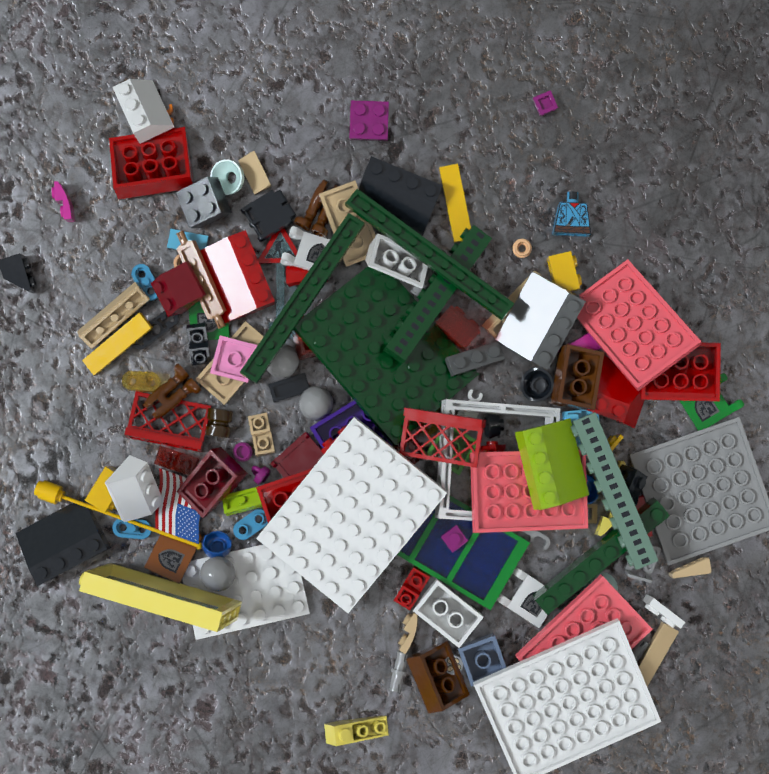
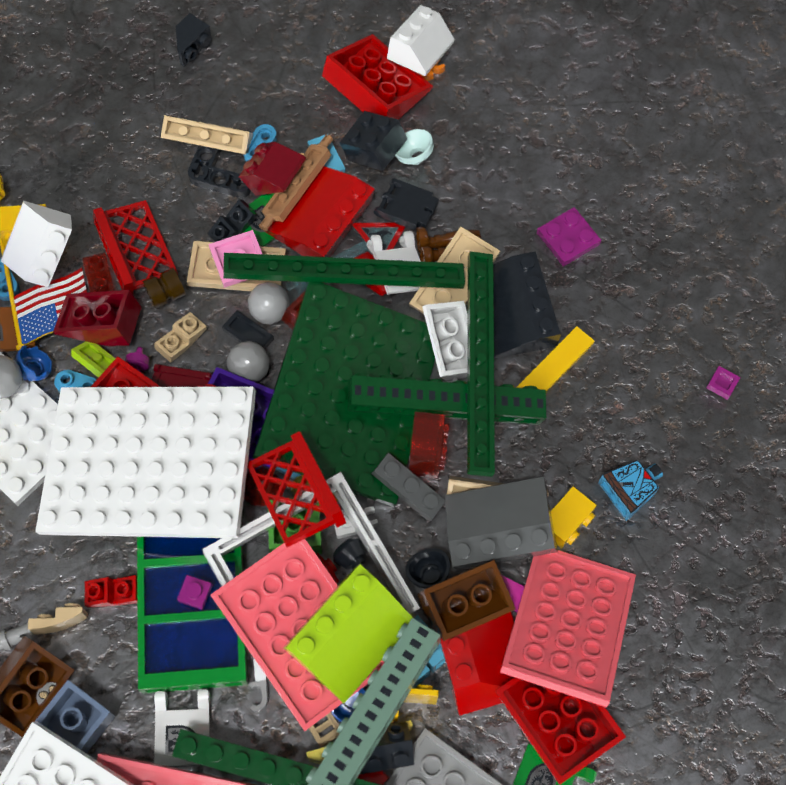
camera: 50 degrees right, 20 degrees down
dark pink slope [51,181,75,222] -> none
yellow tile [82,313,153,375] -> none
clear yellow plate [122,371,161,393] -> none
reddish brown piece [143,363,202,419] -> none
magenta plate [233,442,253,462] -> none
tan slope [238,151,272,195] -> none
white slope [413,578,483,648] -> none
light nougat plate [512,239,532,258] -> none

